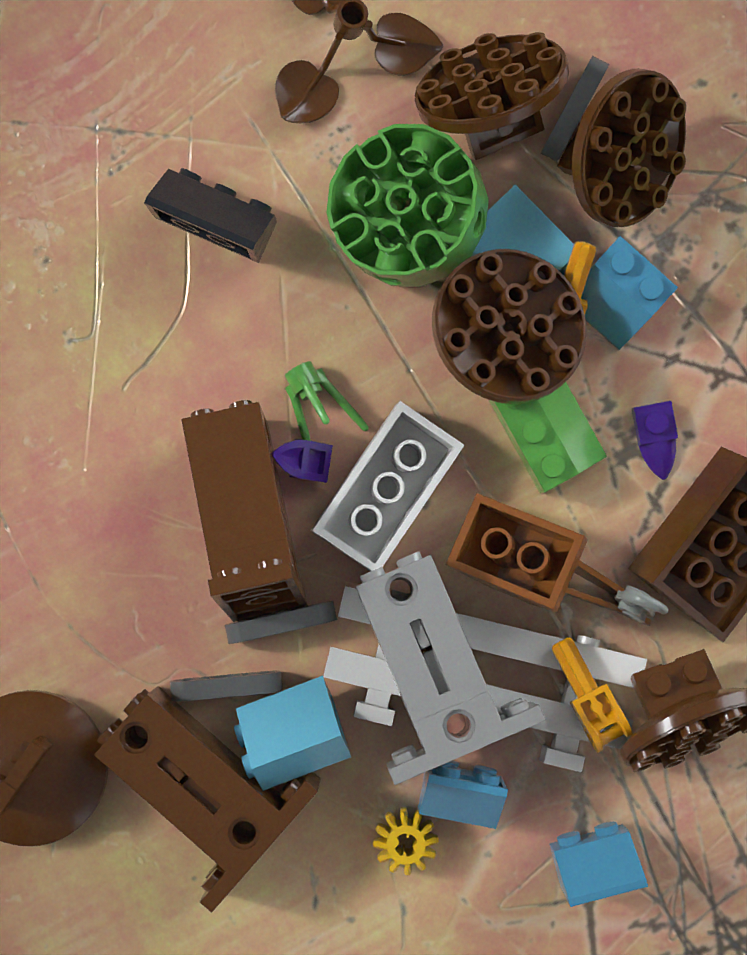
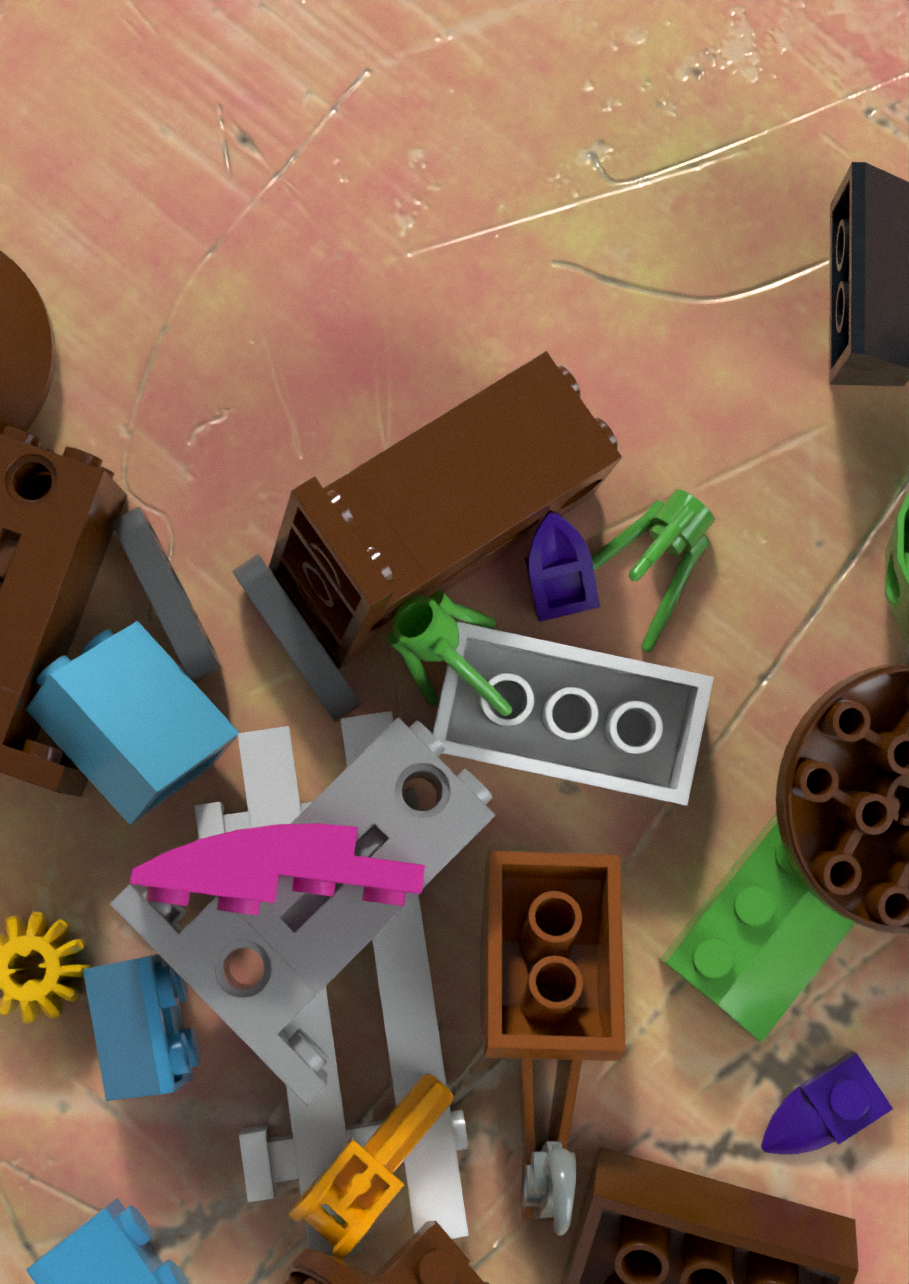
camera: 75 degrees right, 5 degrees down
none -> dark pink slope [130,823,425,916]
none -> bright green plant [387,590,512,716]

